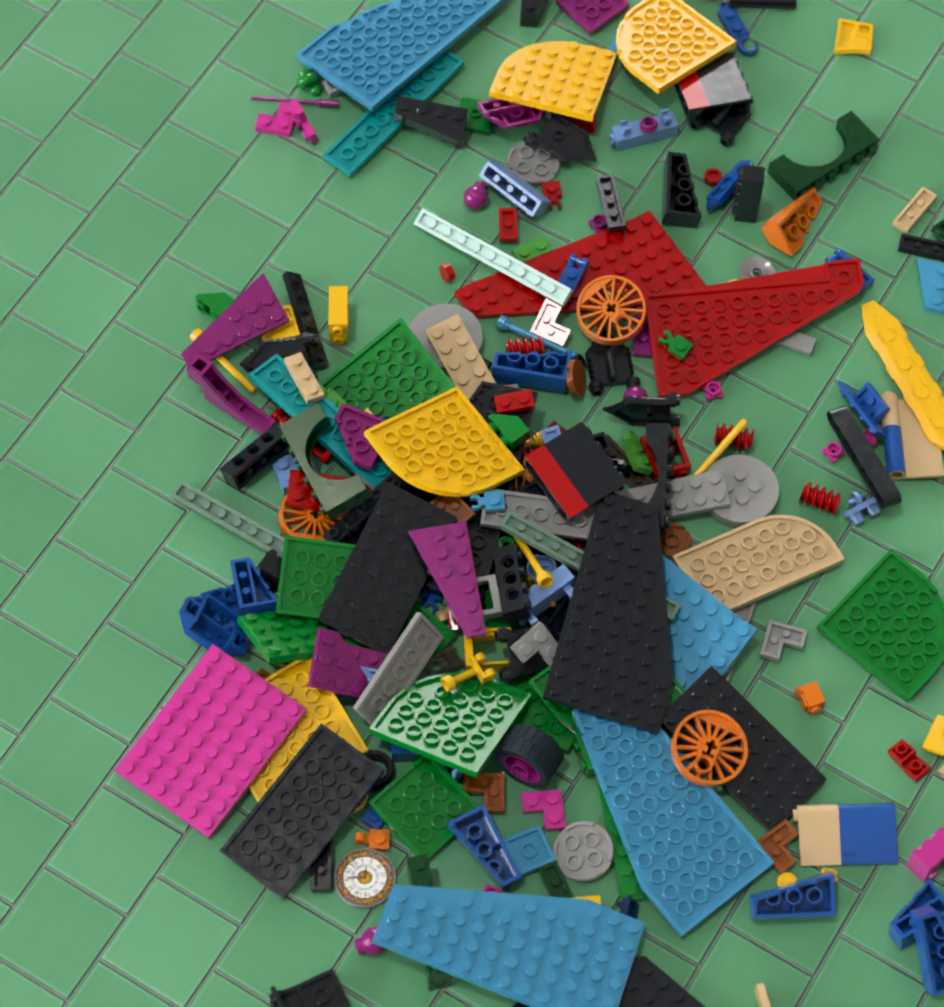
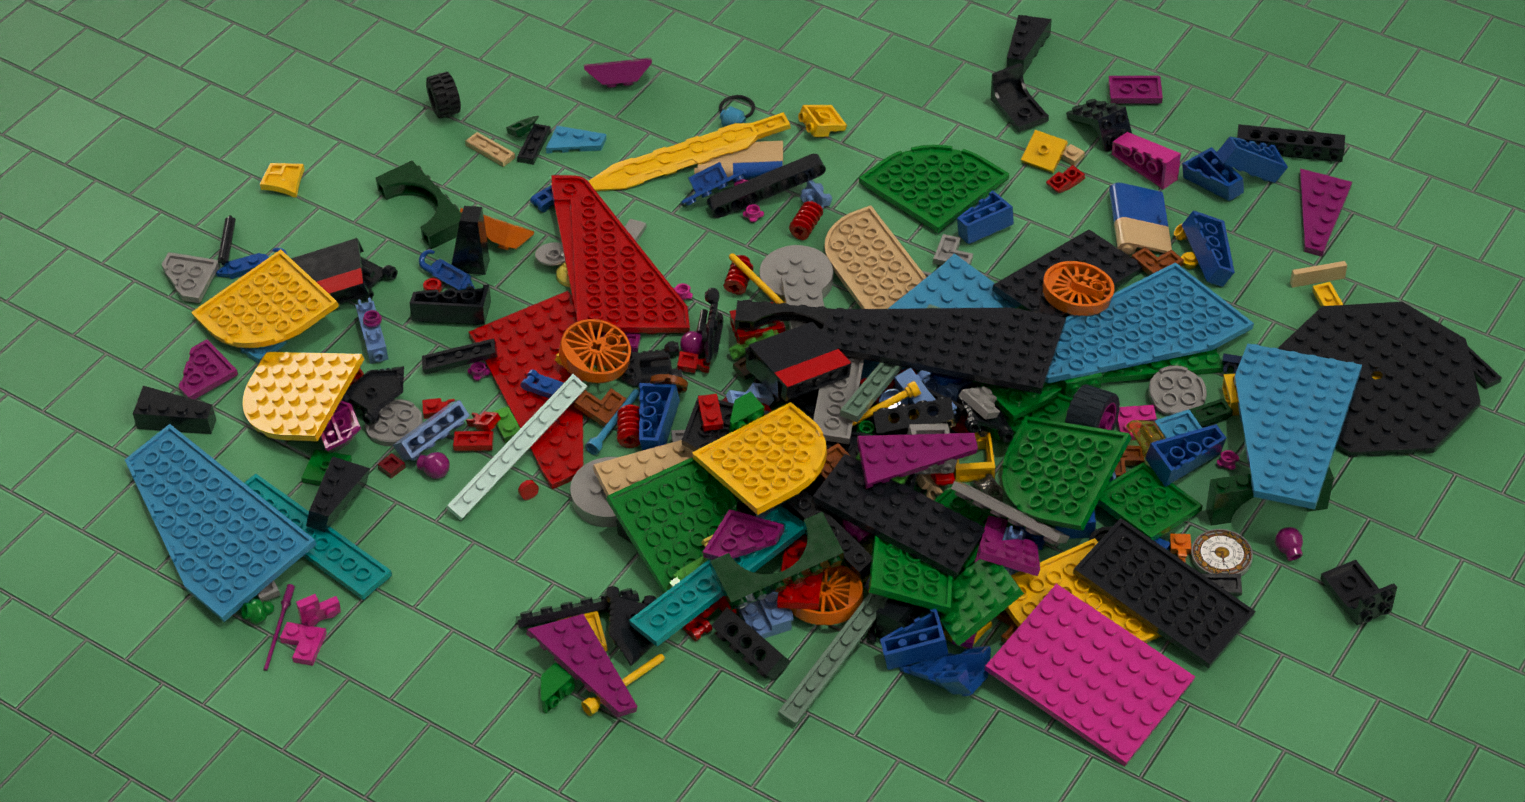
camera: 85 degrees left, 15 degrees down
magenta arch [187,353,276,435] -> none
tan plate [284,352,325,405] -> none
yellow window [328,286,348,345] -> none
yellow bar [441,652,496,692] -> none
dark azure plate [470,490,505,513] -> none
green plate [658,330,693,361] -> none
orange window [793,681,826,715] -> none
none -> dark red tile [377,453,406,479]
none -> red plate [466,411,501,431]
none -> red plate [677,351,711,373]
none -> blue wedge [957,190,1014,244]
none -> clear yellow plate [1126,420,1165,457]

